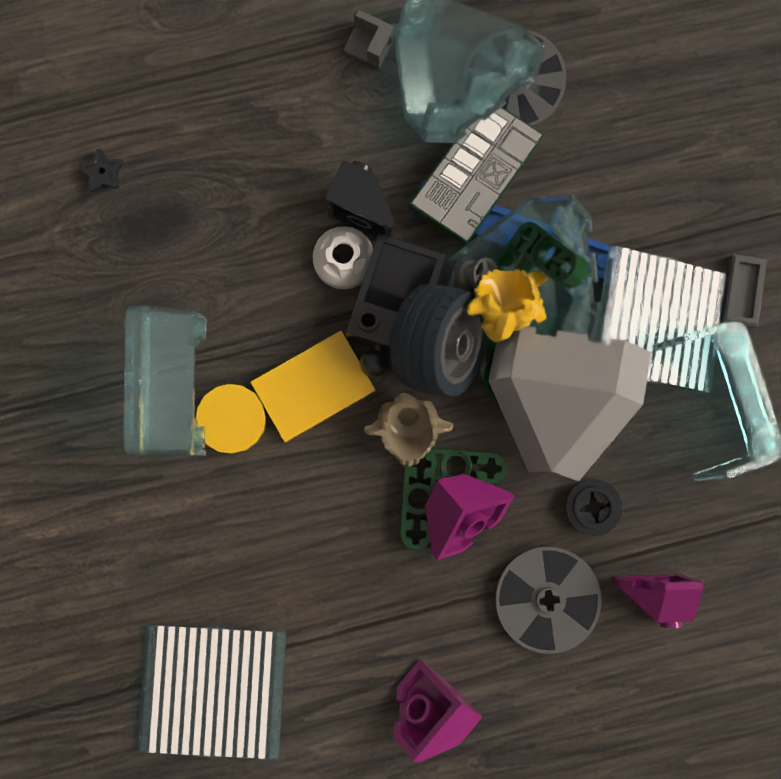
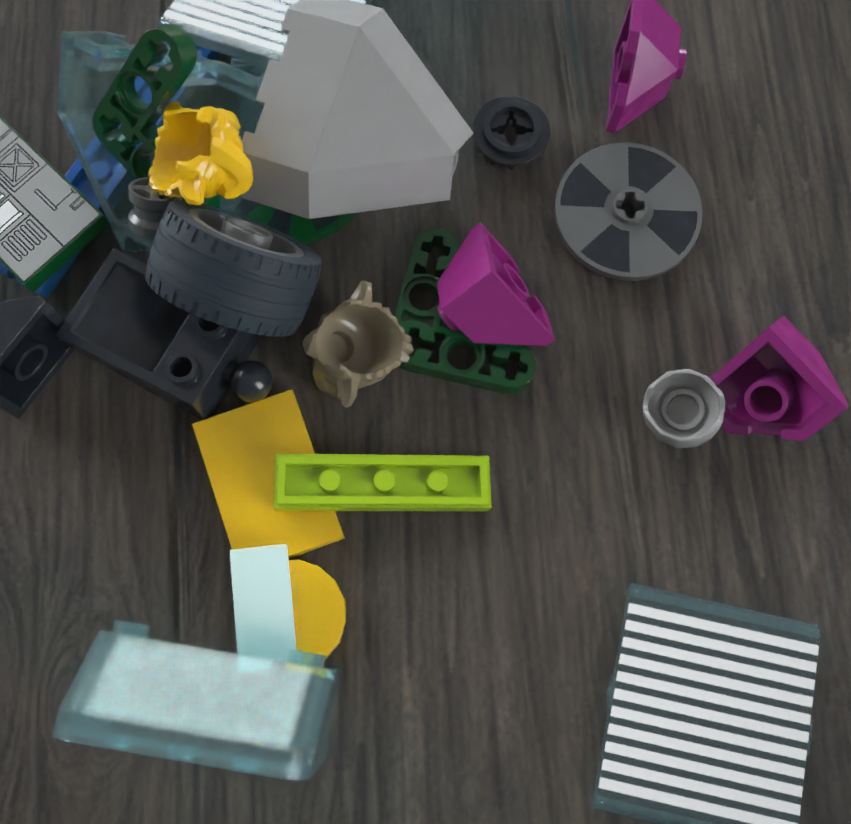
camera: 80 degrees left, 10 degrees down
white piece [313,226,373,289] -> none
none -> light aqua slope [230,544,298,675]
none -> lime tile [274,453,492,511]
none -> light grey hair [643,369,725,448]

